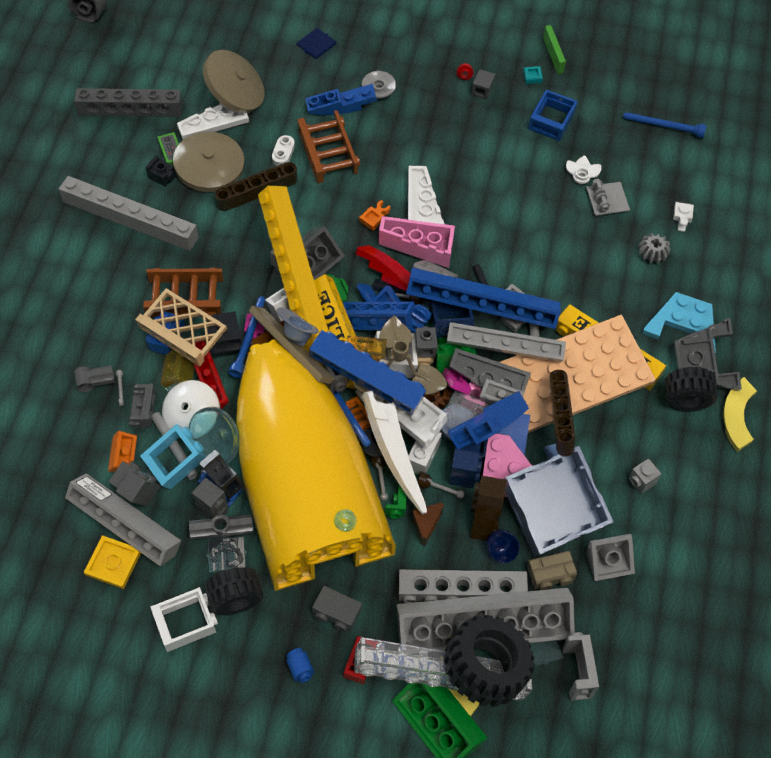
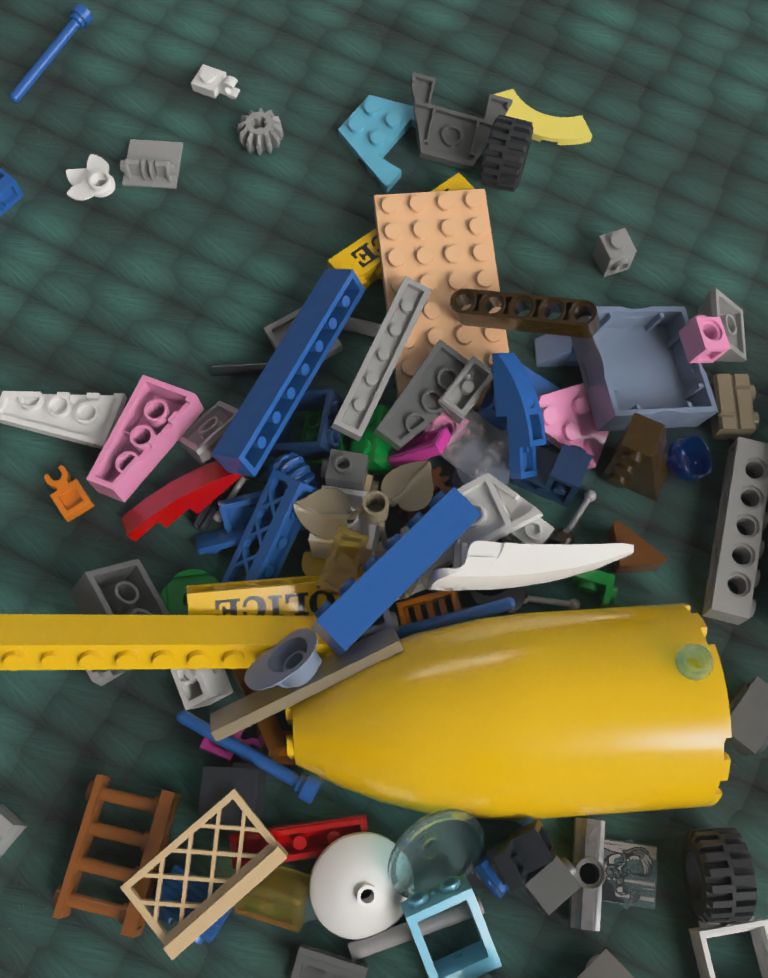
camera: 75 degrees left, 10 degrees up
none -> bright pink brick [678,315,731,363]

